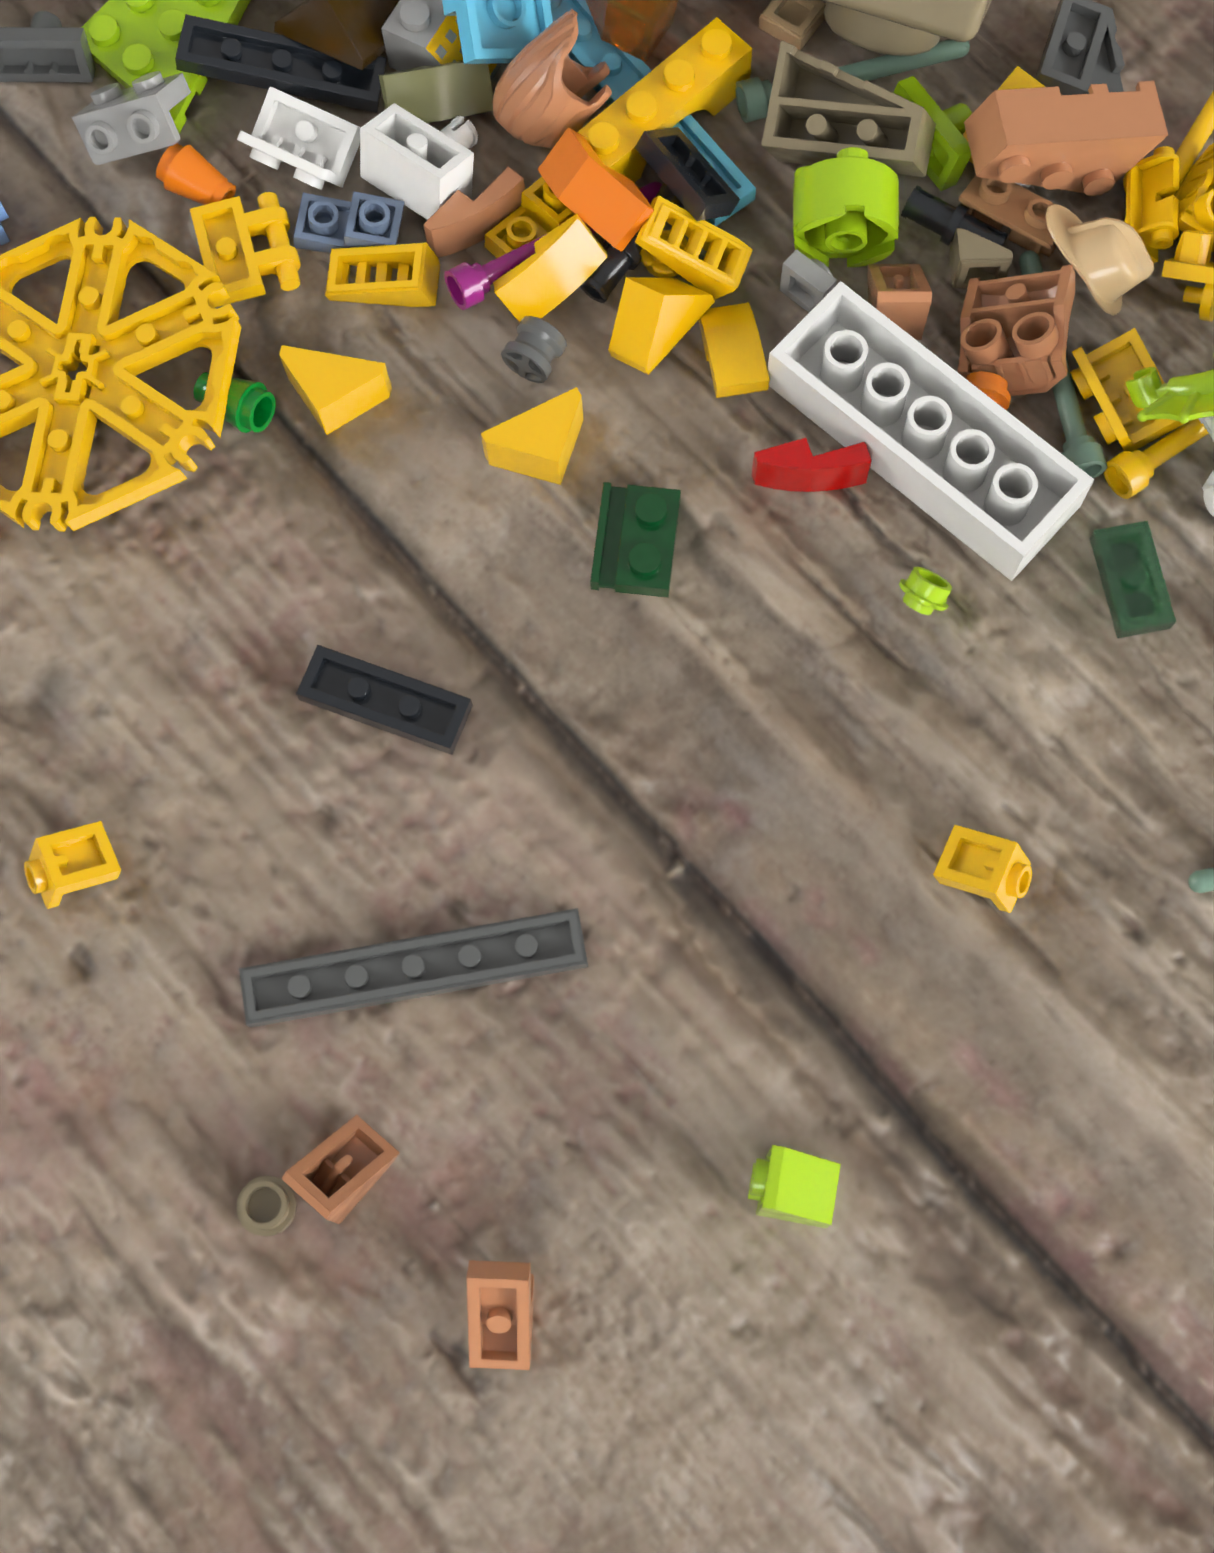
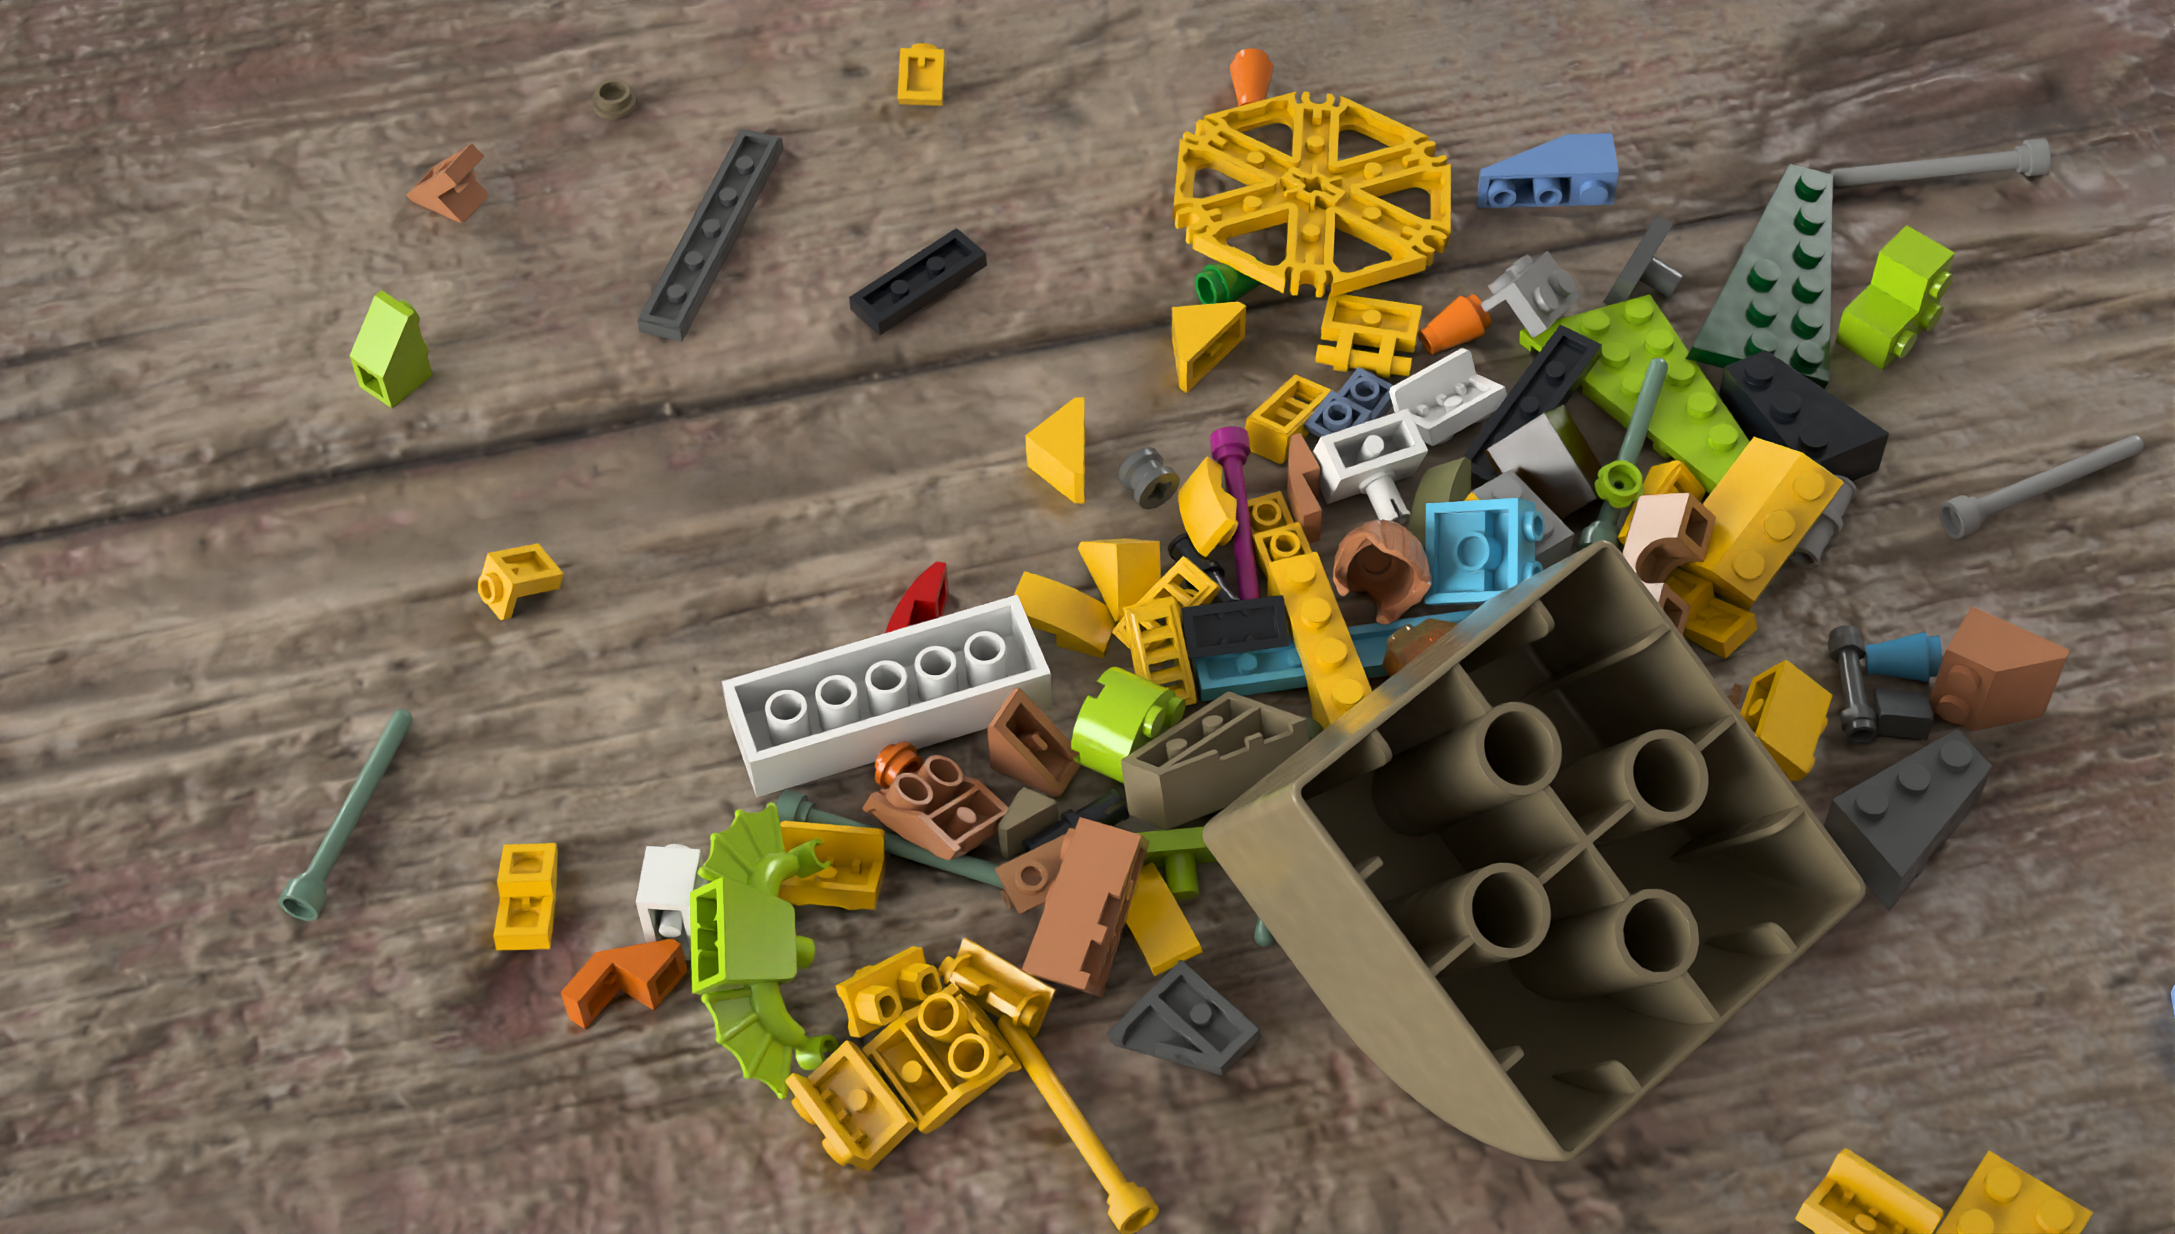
camera: 115 degrees right, 20 degrees down
nougat slope [282,1115,400,1224] -> none
orange slope [537,127,654,252] -> none
dark green plate [590,482,681,598] -> none
light grey plate [780,249,837,313] -> none
lime plate [899,567,952,615] -> none
tan piece [1045,204,1154,316] -> none
clear green plate [1090,520,1176,639] -> none
none -> yellow slope [1123,596,1197,706]

